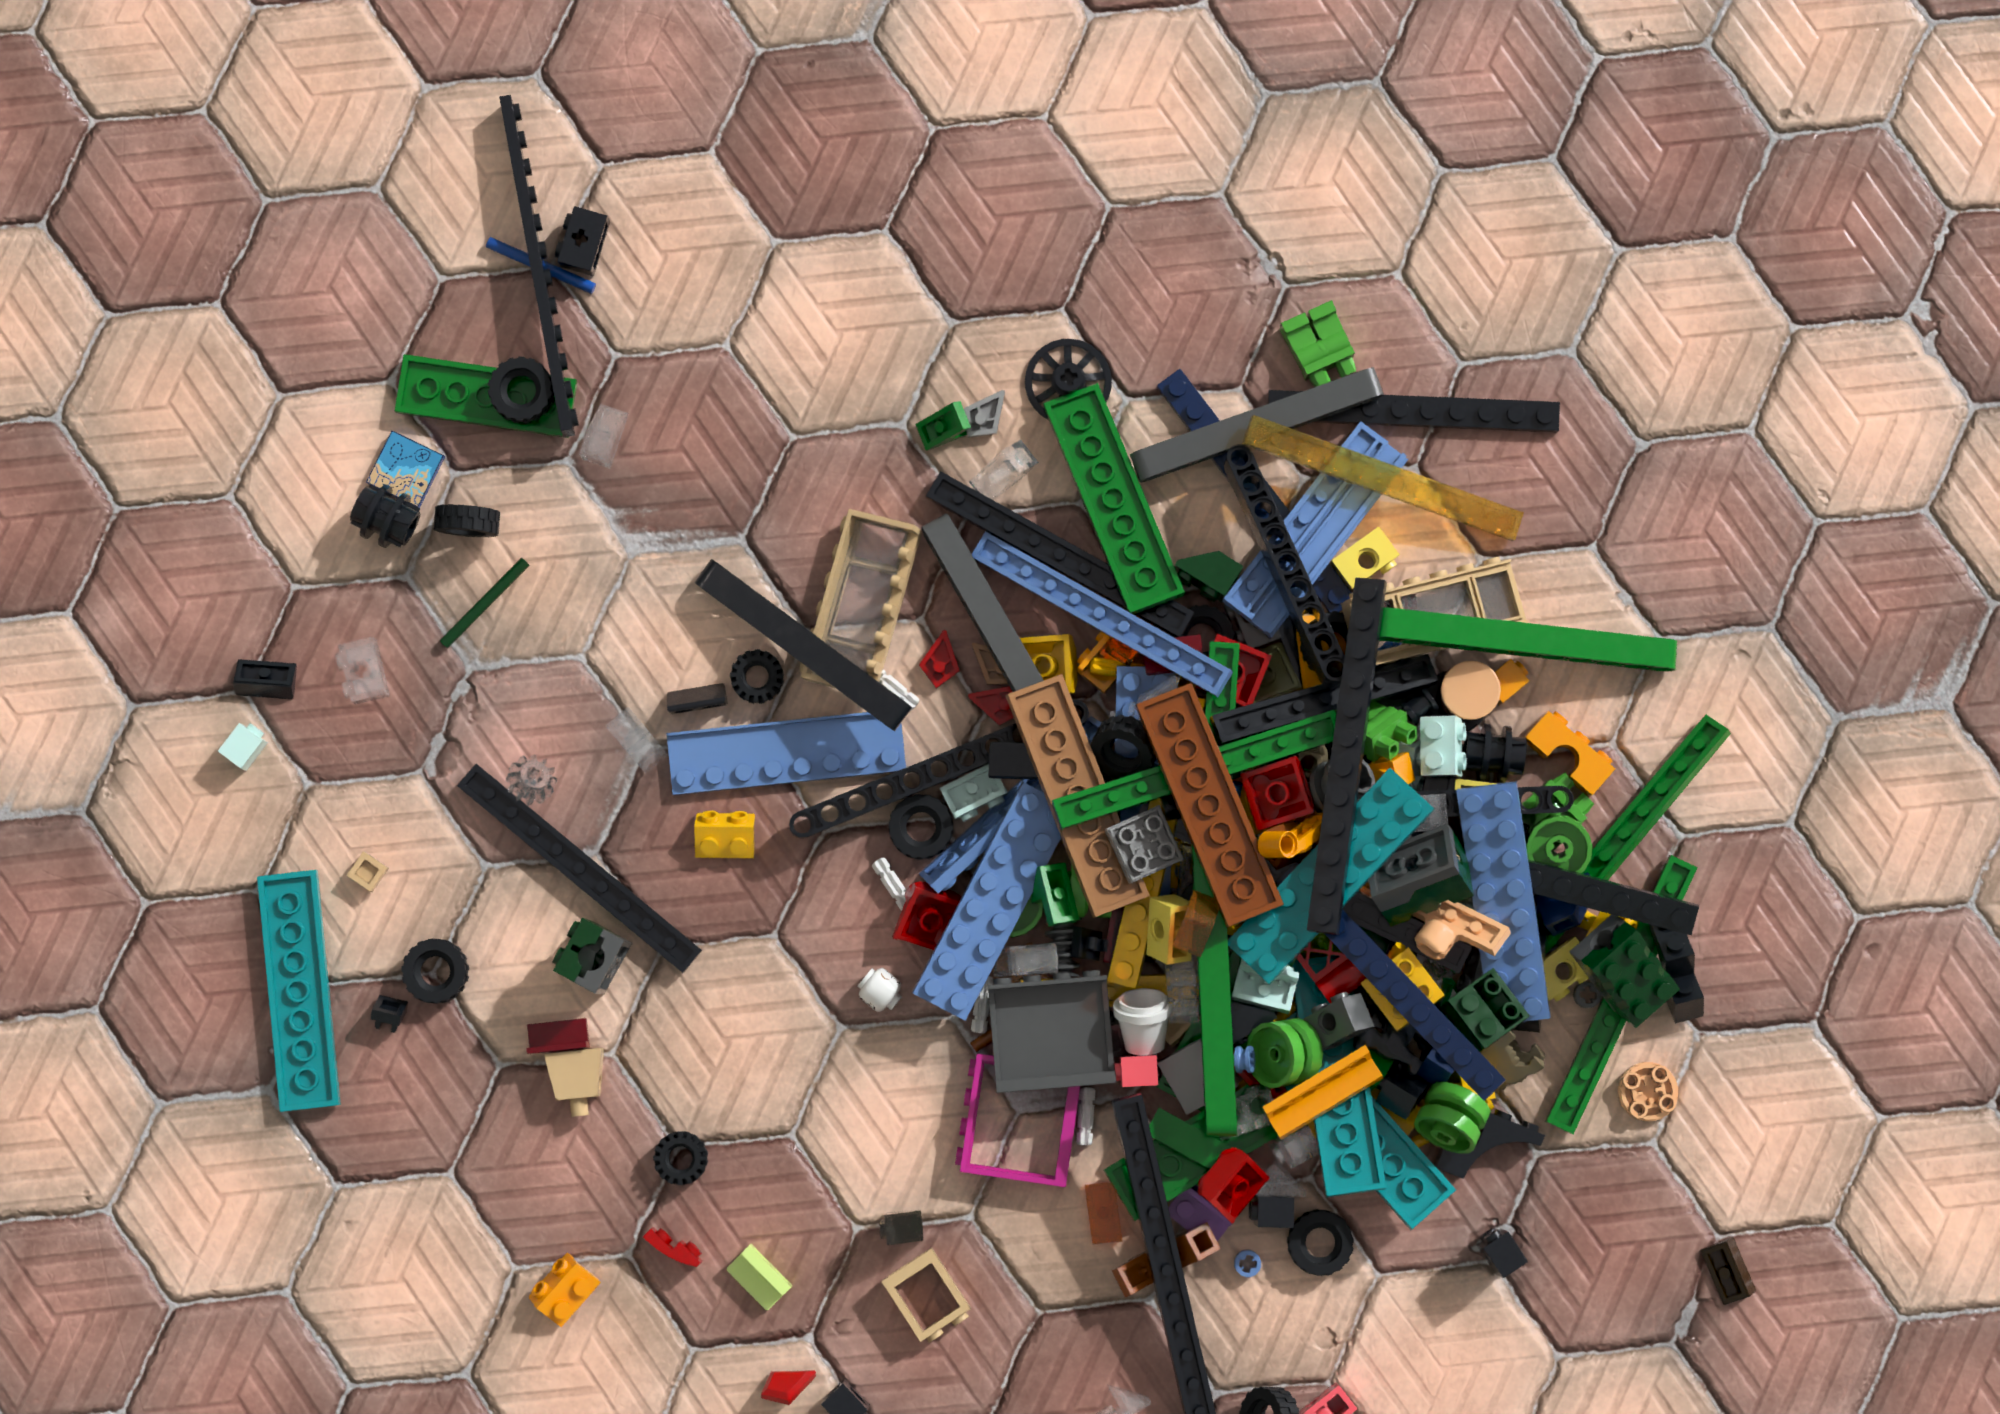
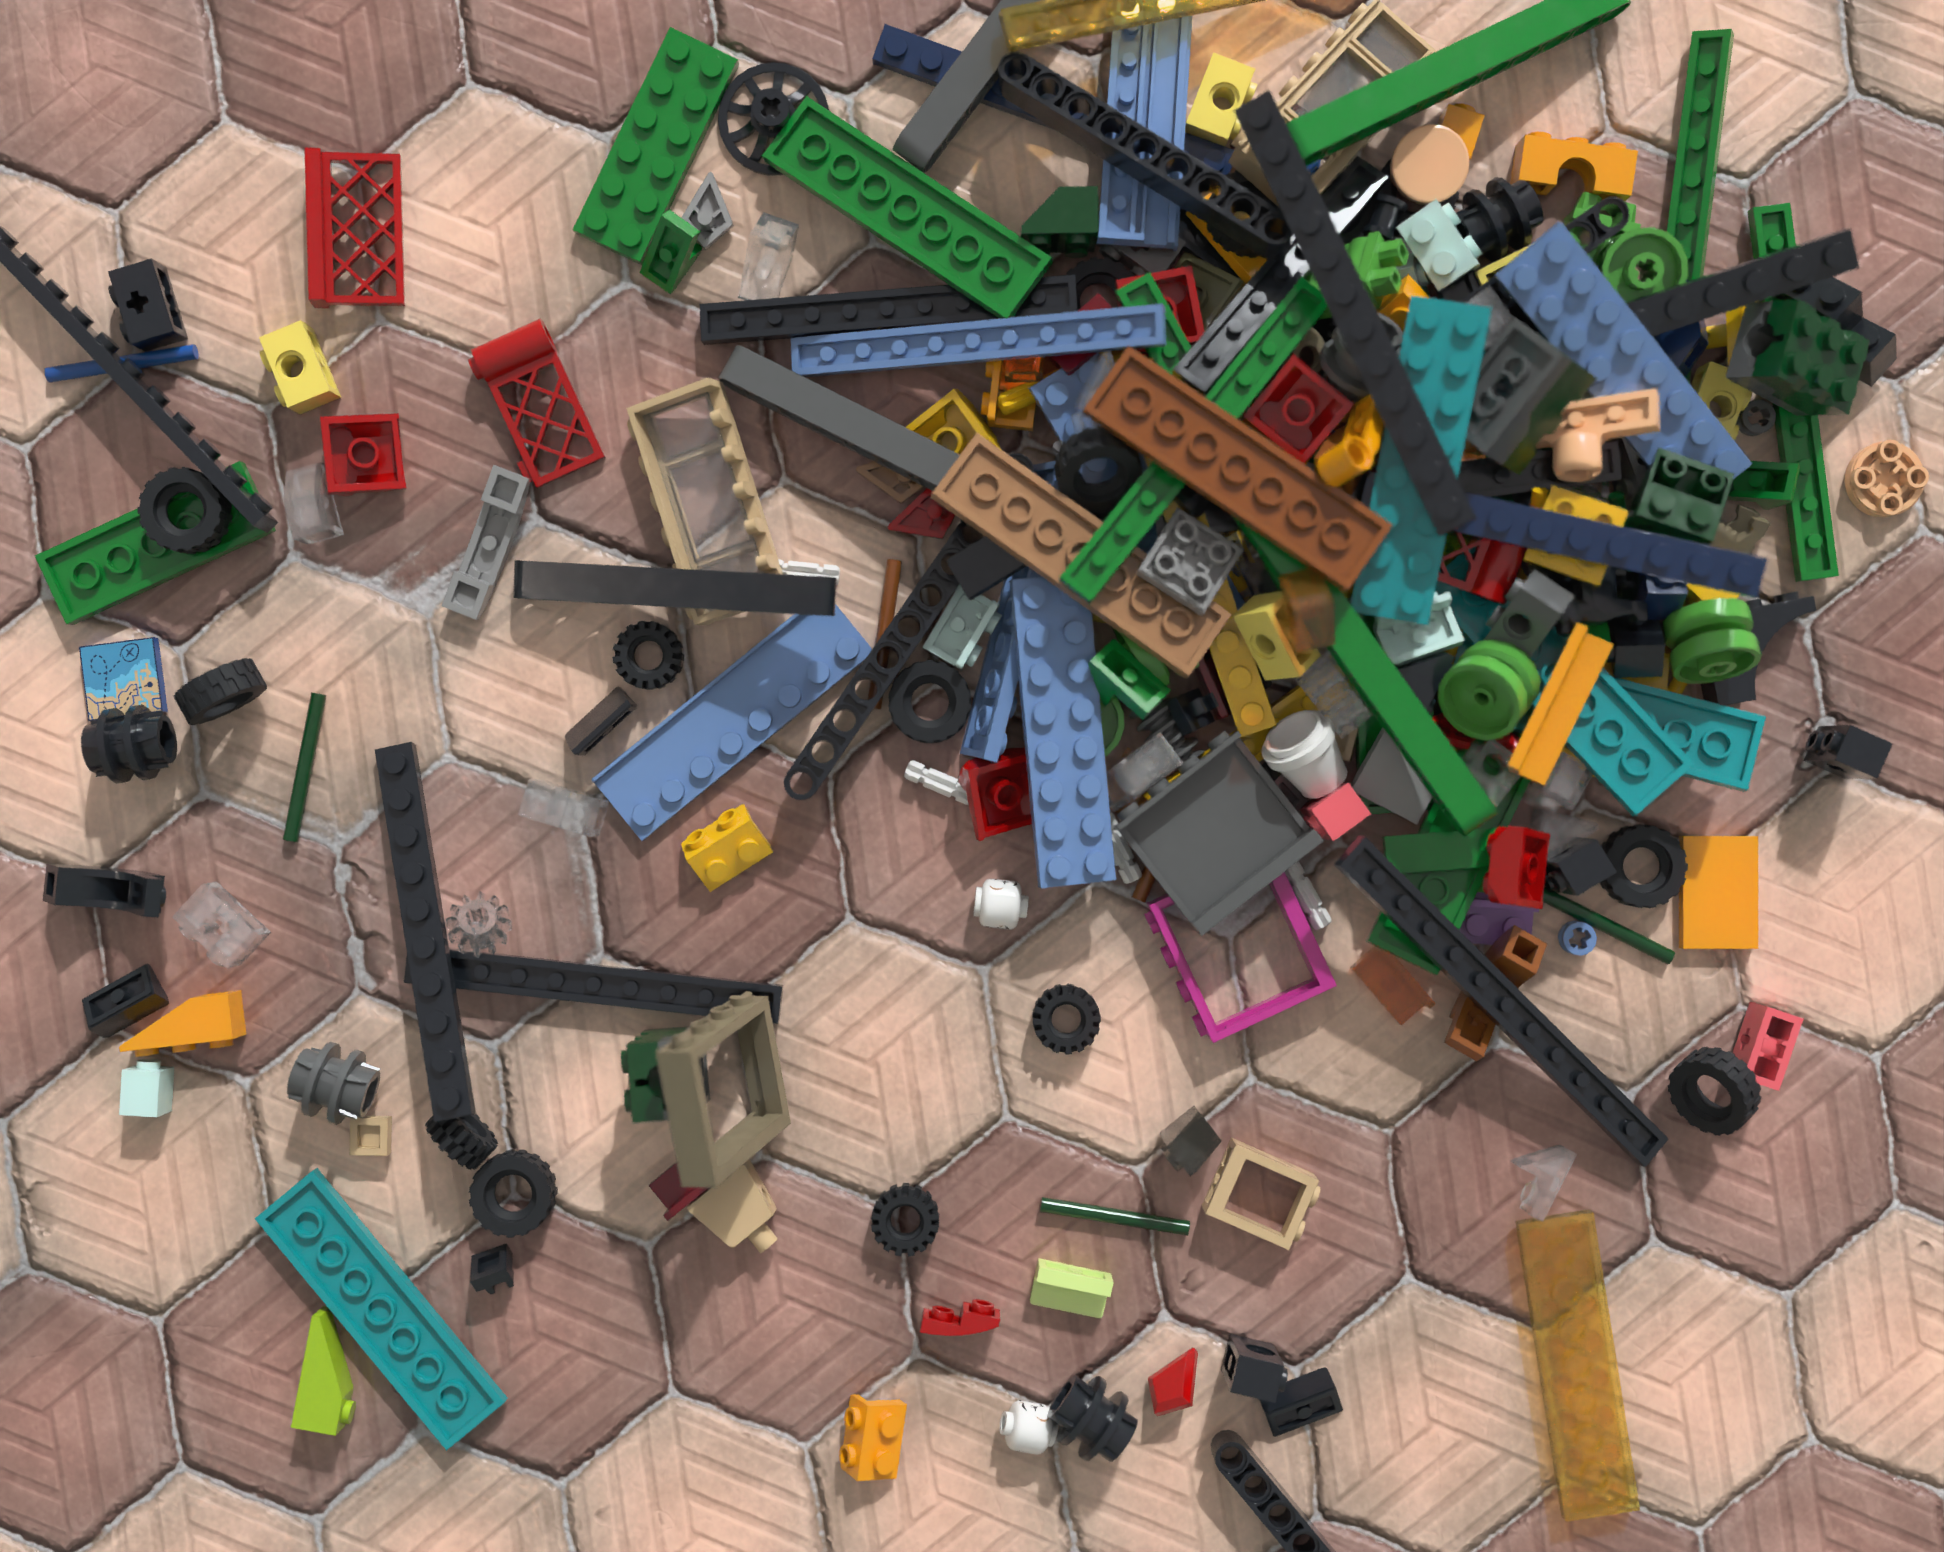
camera: 35 degrees left, 5 degrees up
red piece [919,630,960,689] -> none
medium blue bush [1234,1046,1255,1073] -> none
none -> black arch [42,863,166,917]
none -> light orange slope [119,990,246,1057]
none -> light yellow brick [259,320,341,414]
none -> dark grey piece [287,1042,380,1125]
none -> lime slope [291,1306,356,1436]
none -> red fence [304,147,405,308]
none -> red slope [320,413,406,496]
none -> black plate [375,742,476,1122]
none -> black tyre [425,1114,498,1170]
none -> light grey slope [442,465,531,620]
none -> red piece [468,318,605,488]
none -> green plate [572,27,739,265]
none -> dark tan window [656,991,791,1188]
none -> dark orange bar [868,559,902,710]
none -> white head [999,1400,1058,1455]
none -> black tyre [1032,984,1101,1055]
none -> dark green bar [1040,1197,1190,1236]
none -> black piece [1047,1375,1138,1462]
none -> dark green bar [1543,887,1675,965]
none -> light orange tile [1679,836,1758,949]
none -> green slope [1727,461,1801,510]

